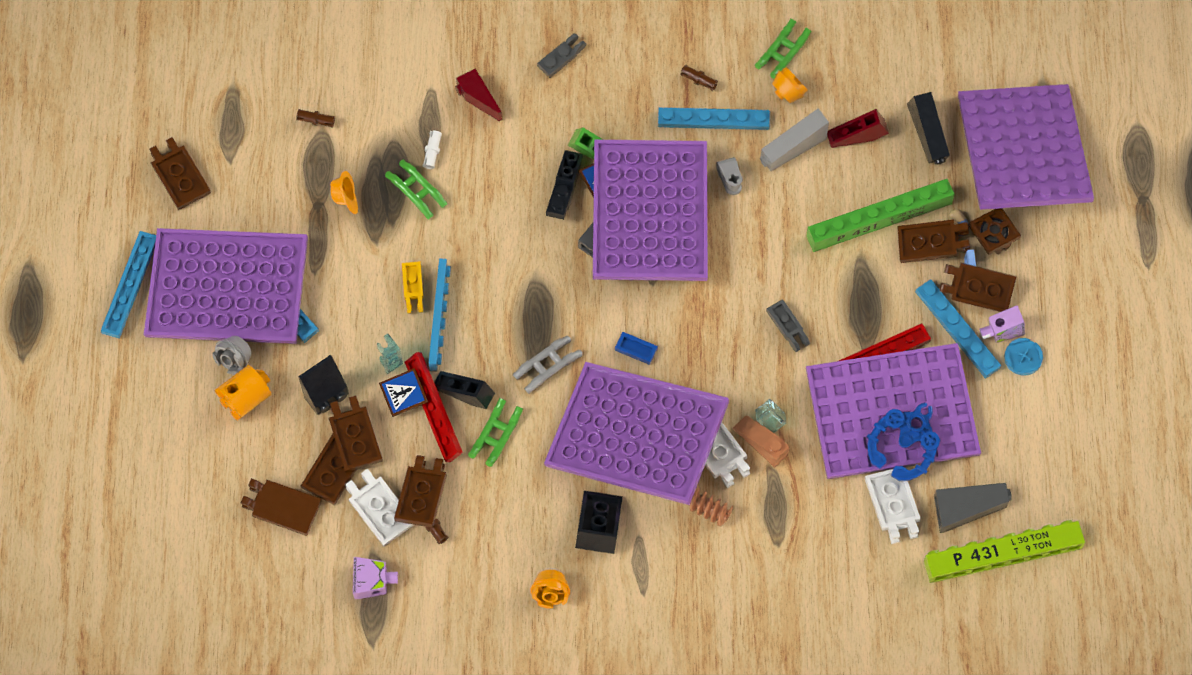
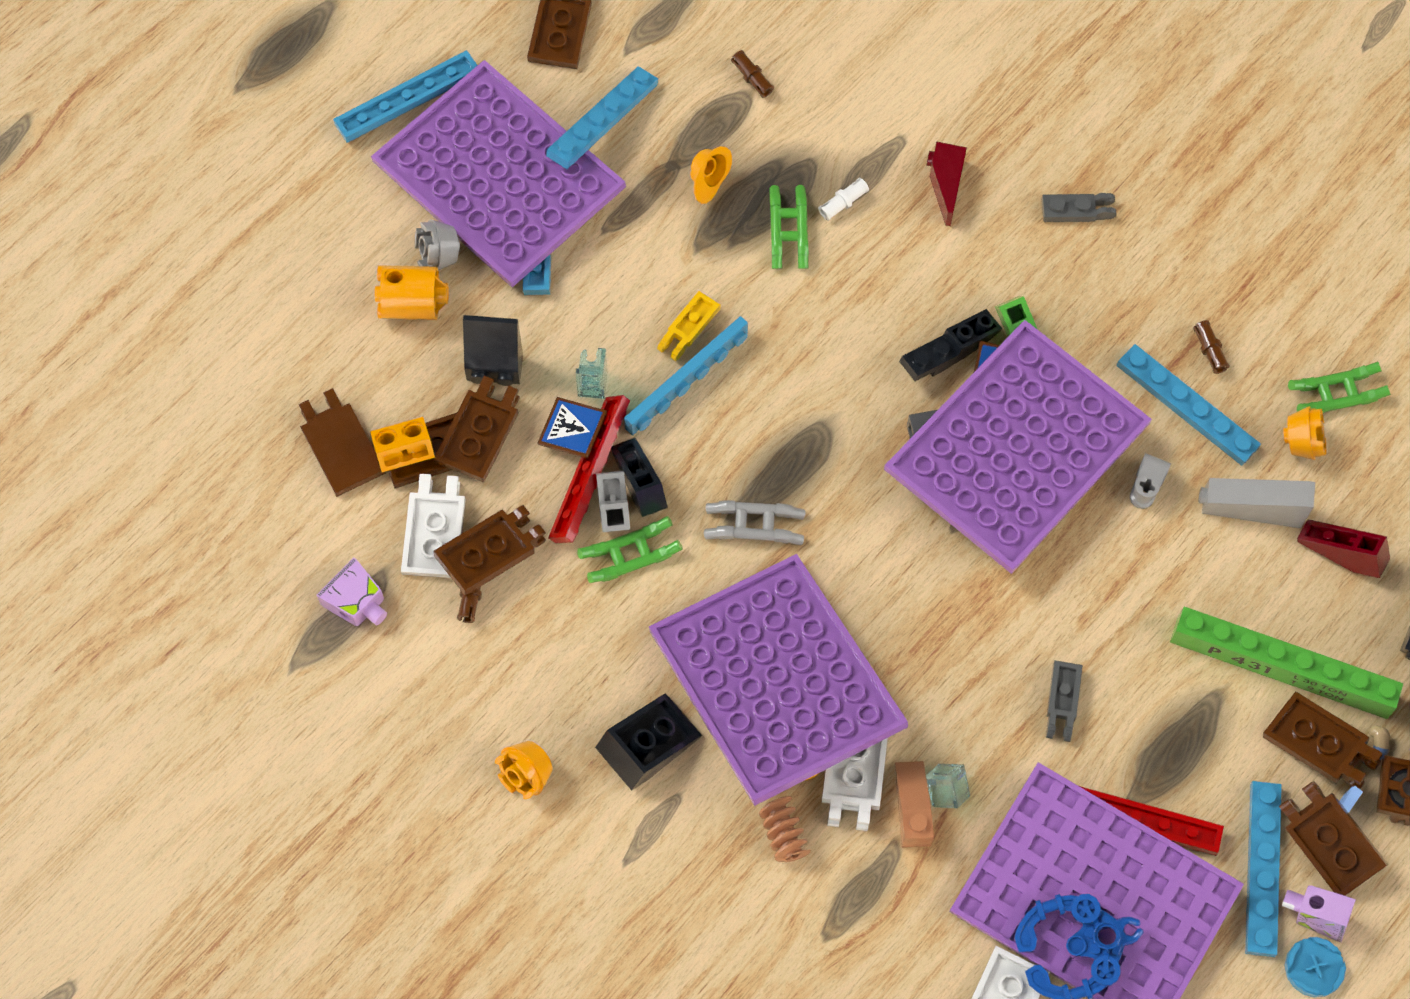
camera: 40 degrees right, 0 degrees up
blue tile [615,332,658,365] -> none
none -> light orange brick [370,417,435,472]
none -> dark azure plate [546,66,659,169]
none -> light grey brick [596,471,630,532]

